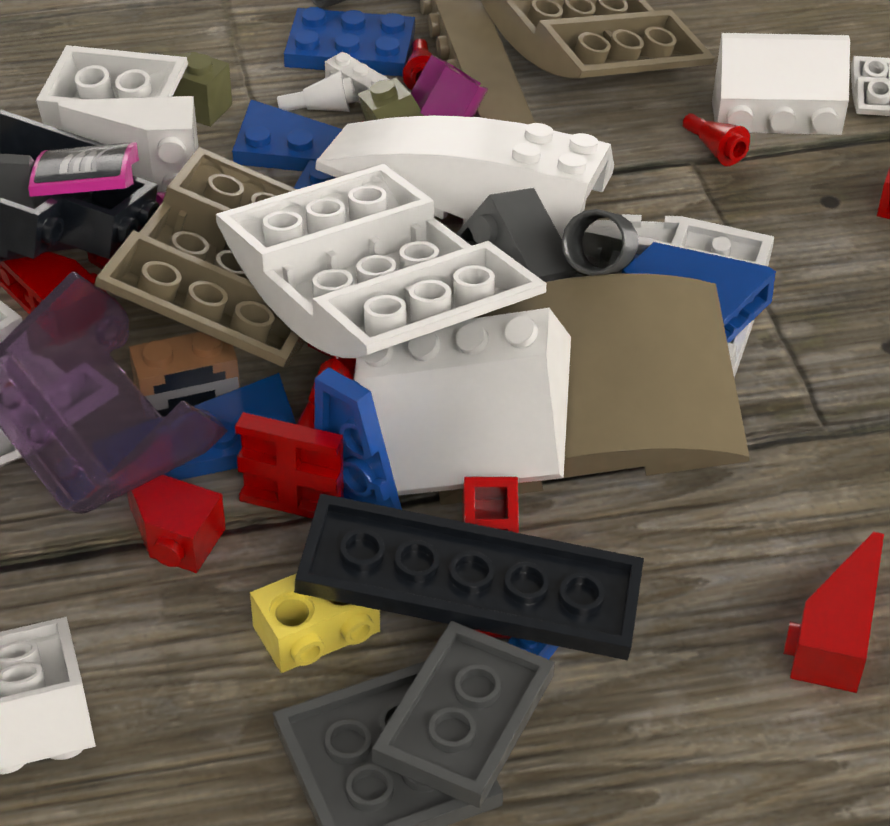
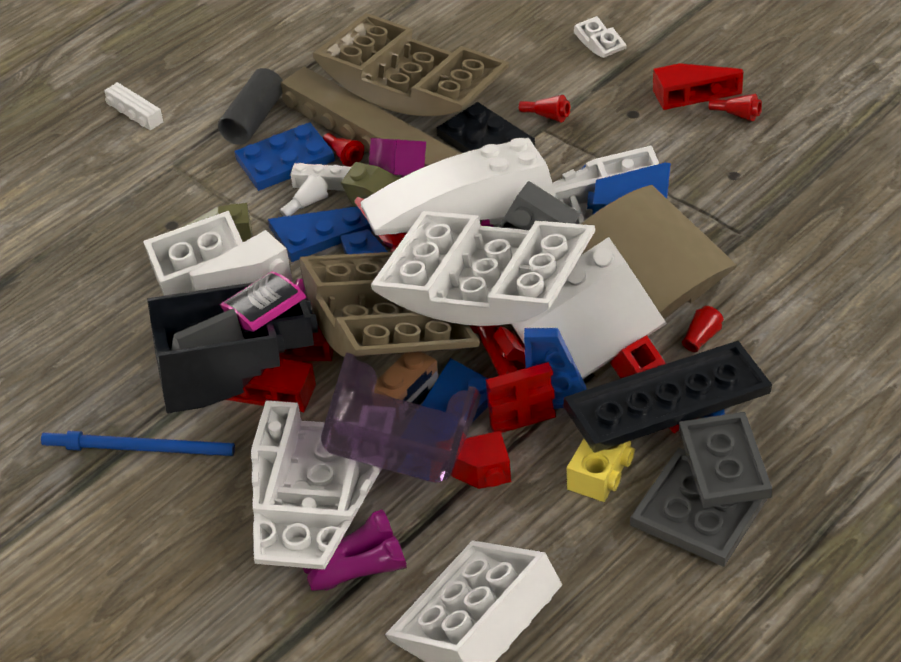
camera: 30 degrees left, 0 degrees up
dark grey piece [561,209,639,276] -> none
white slope [712,33,850,135] -> none
red slope [783,531,884,693] -> none
none -> black plate [436,102,535,153]
none -> red cone [682,305,724,353]

